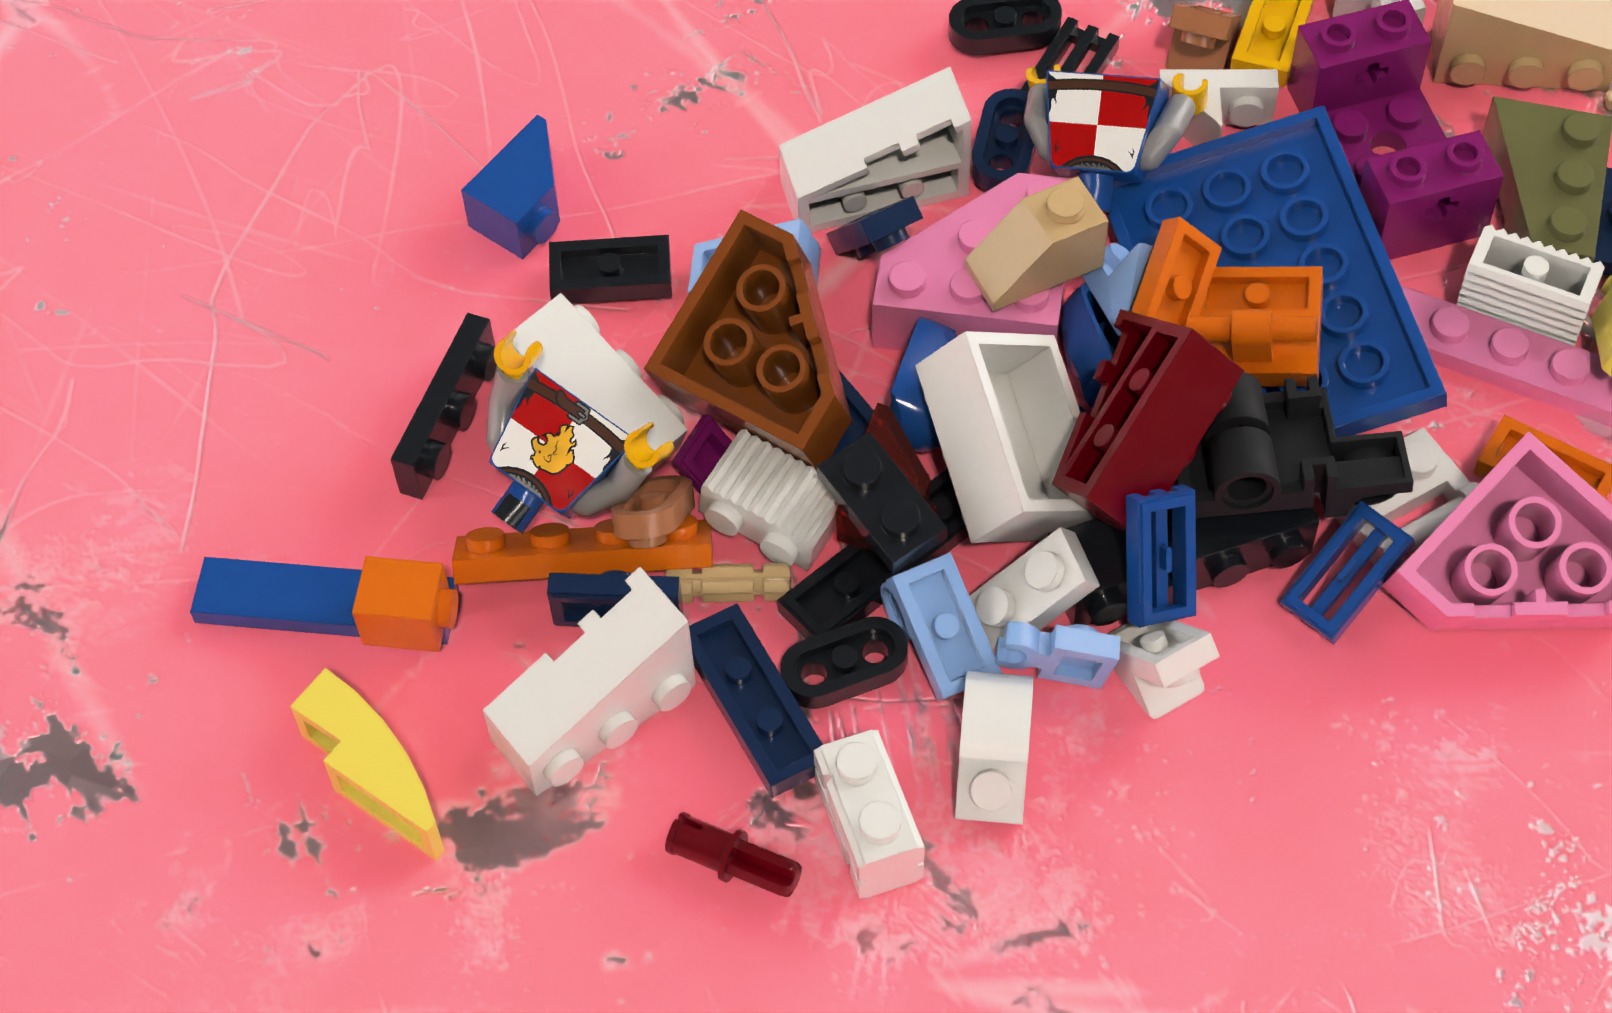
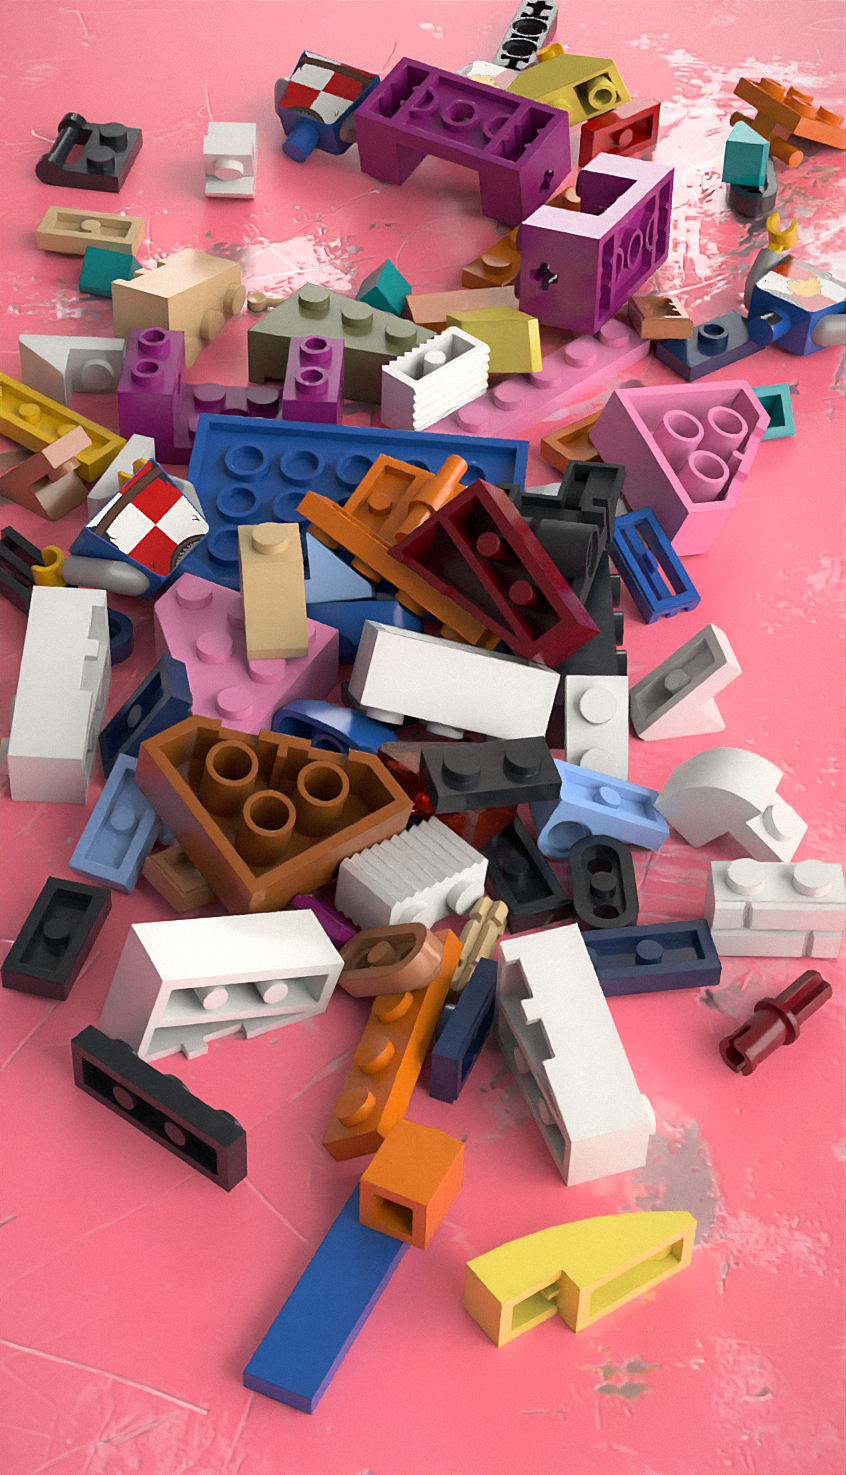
camera: 75 degrees left, 15 degrees down
torso [486,330,674,534] -> none
light blue plate [995,621,1121,689] -> none
blue tile [1125,484,1196,628] -> none

